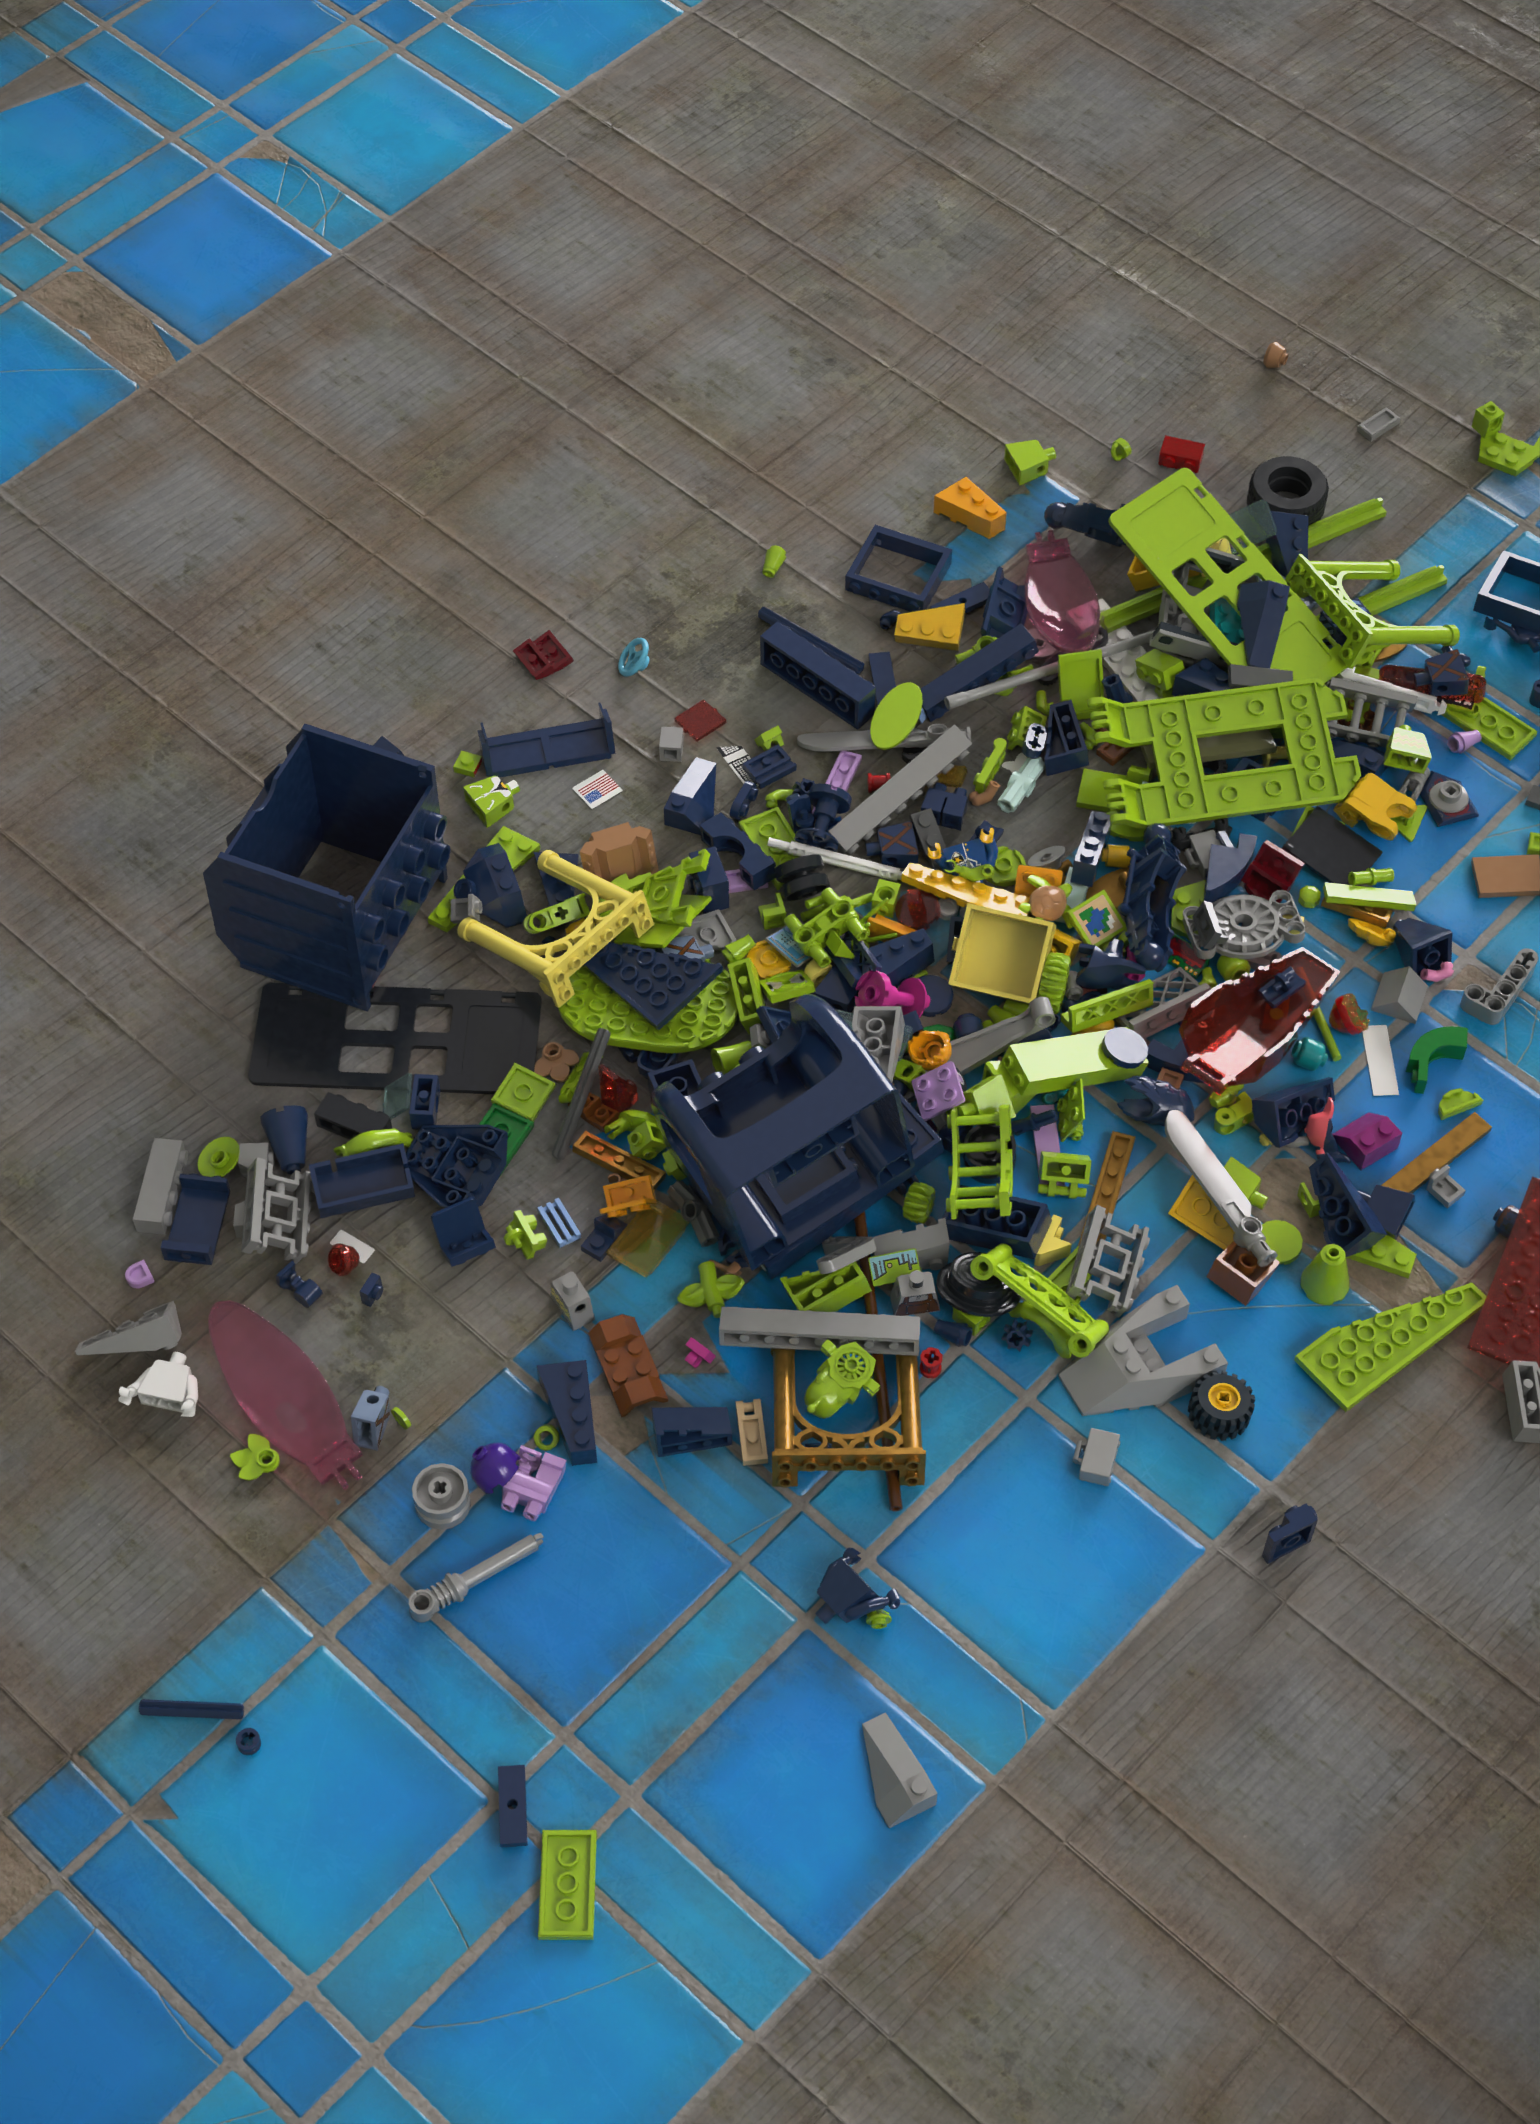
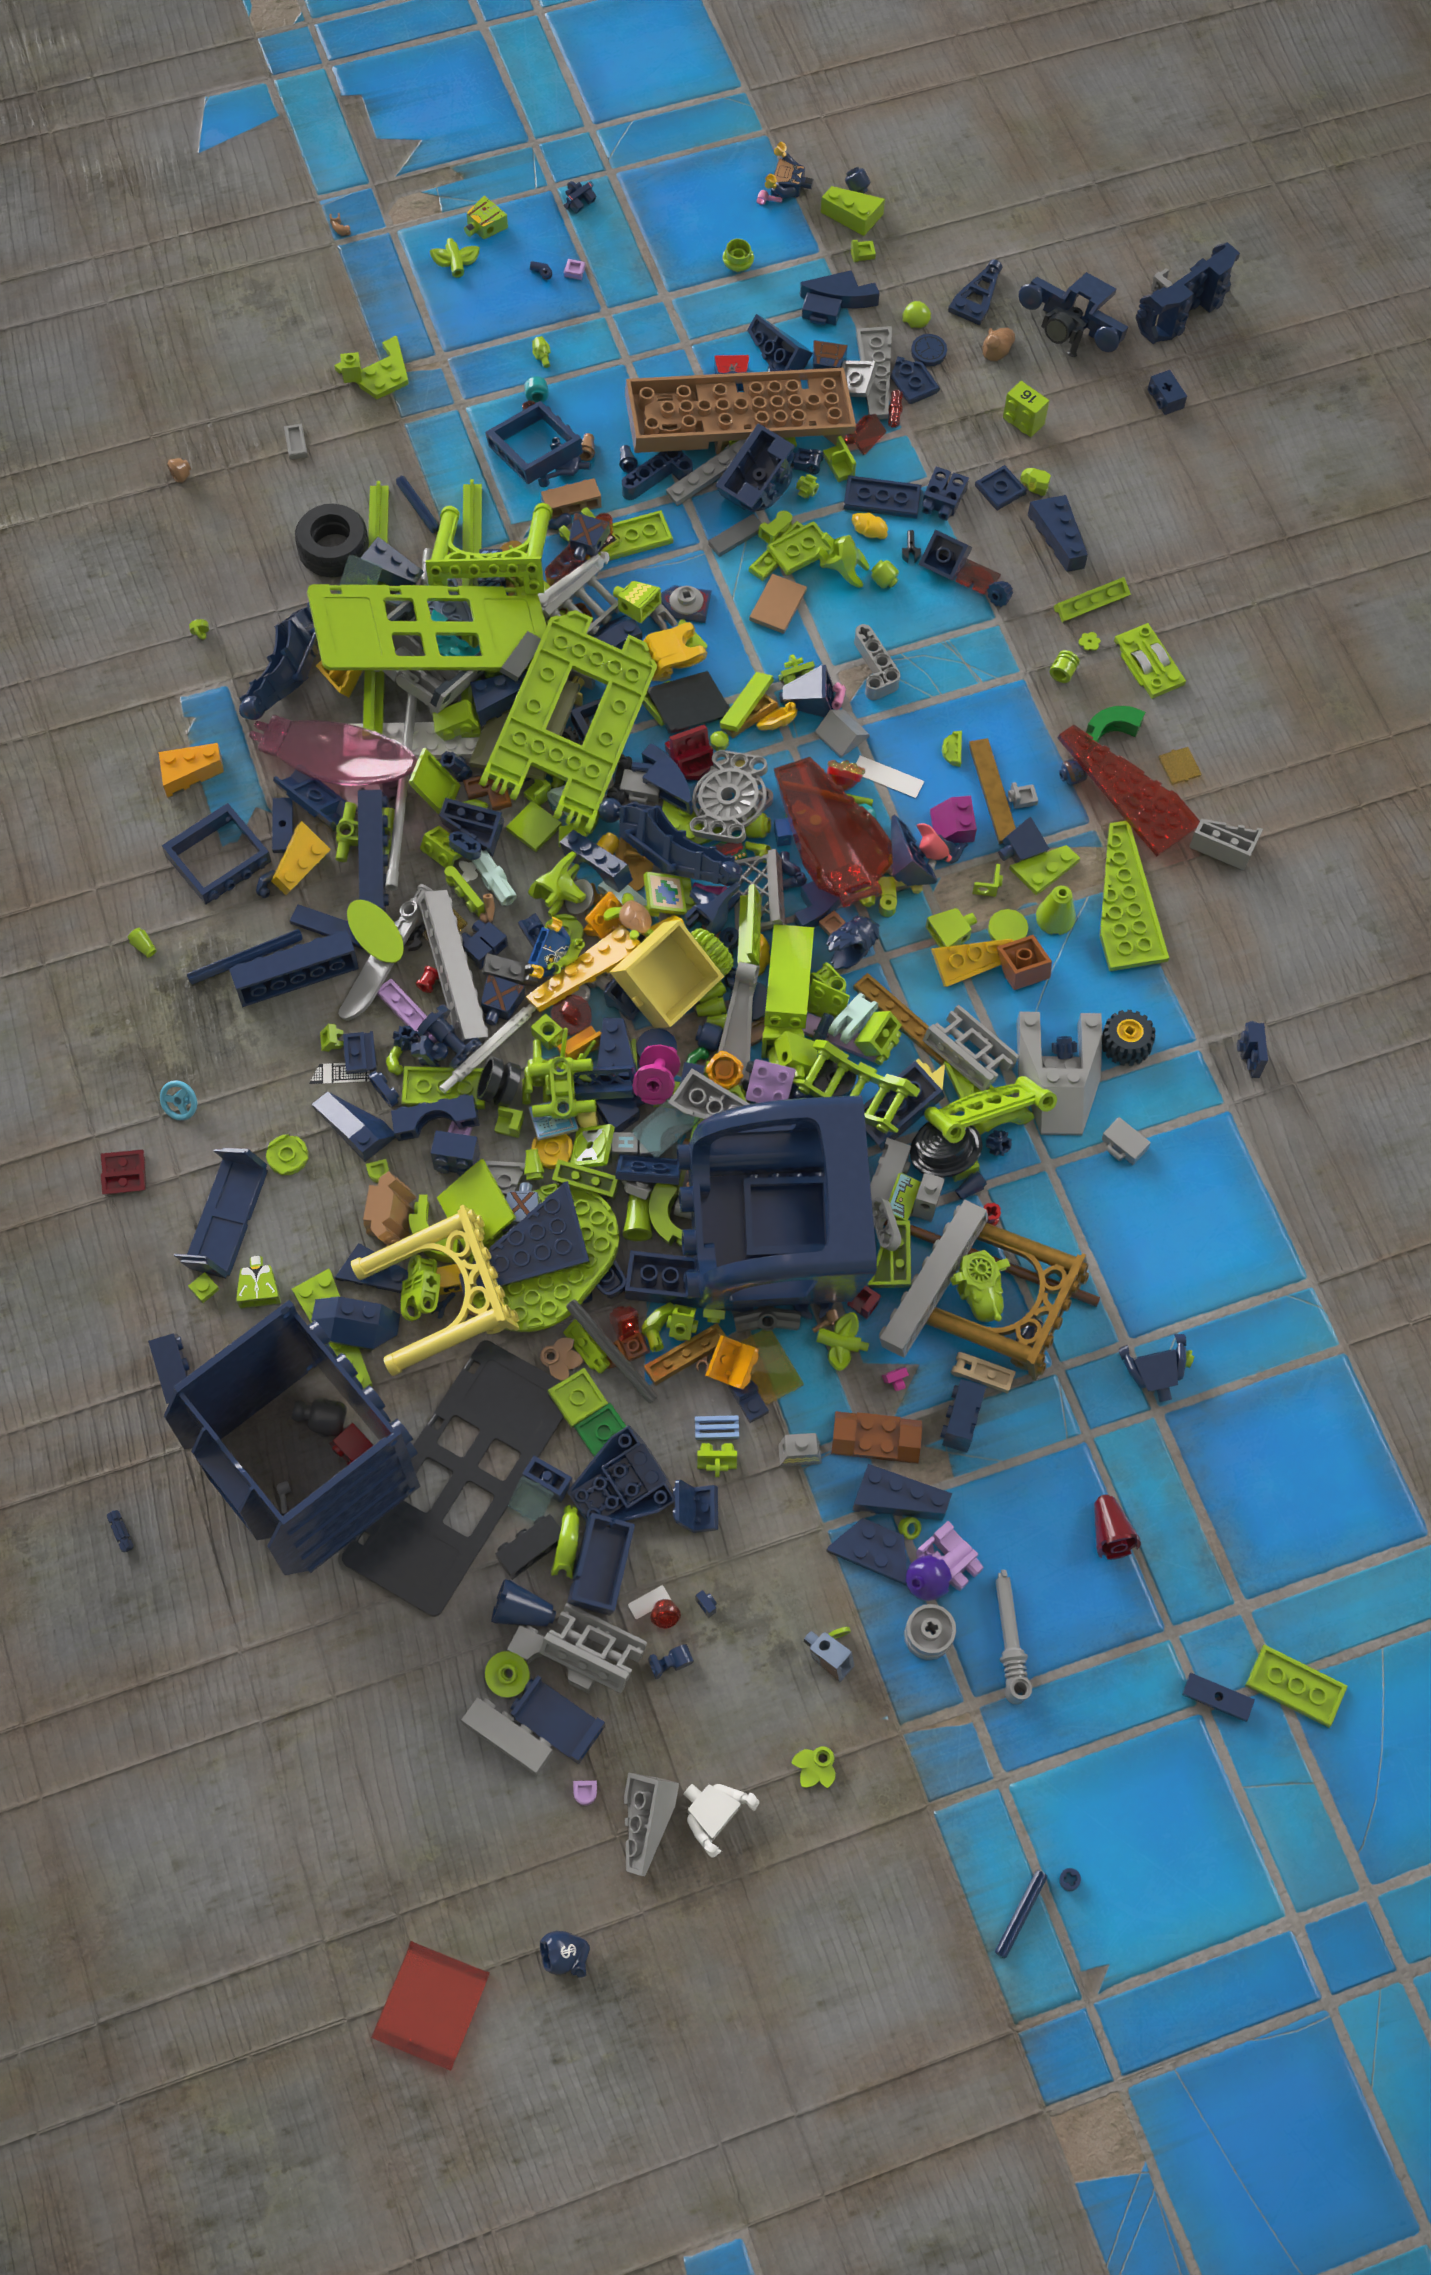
camera: 65 degrees left, 10 degrees up
clear pink windscreen [208,1301,363,1490] -> none
light grey bracket [451,894,483,923] -> none
dark blue tile [454,878,477,899] -> none
sticker [572,770,623,809] -> none
lime wing [643,849,710,927] -> none
light grey brick [659,727,684,762] -> none
clear red piece [674,699,726,742] -> none
lime slope [826,930,855,959] -> none
light grey wedge [862,1712,938,1828] -> none
lime torso [1004,440,1056,485] -> none
lime arm [1036,690,1056,717] -> none
tile [1102,1027,1148,1069] -> none
red brick [1158,435,1205,473] -> none
light grey piece [1165,1110,1278,1267] -> none
dark grey hinge [1192,901,1229,950] -> none
dark blue wedge [1237,580,1290,668] -> none
dark blue hips [1258,966,1306,1009] -> none
dark blue wedge [1309,1153,1387,1257] -> none
lime pin [1348,868,1394,886] -> none
green arch [1406,1026,1468,1094] -> none
lavender cone [1448,730,1481,754] -> none
none -> dark blue axle [107,1510,134,1552]
none -> lime tile [266,1135,308,1175]
none -> lime tile [366,1159,389,1183]
none -> dark blue axle [396,476,440,533]
none -> lime piece [528,851,586,918]
none -> medium nougat brick [541,478,602,519]
none -> lime hips [778,655,815,685]
none -> lime piece [810,962,846,994]
none -> dark blue wing [826,1518,907,1586]
none -> light aqua piece [828,993,878,1044]
none -> dark red panel [847,1286,881,1319]
none -> dark blue gear [1052,1036,1077,1059]
none -> dark red cone [1094,1495,1141,1560]

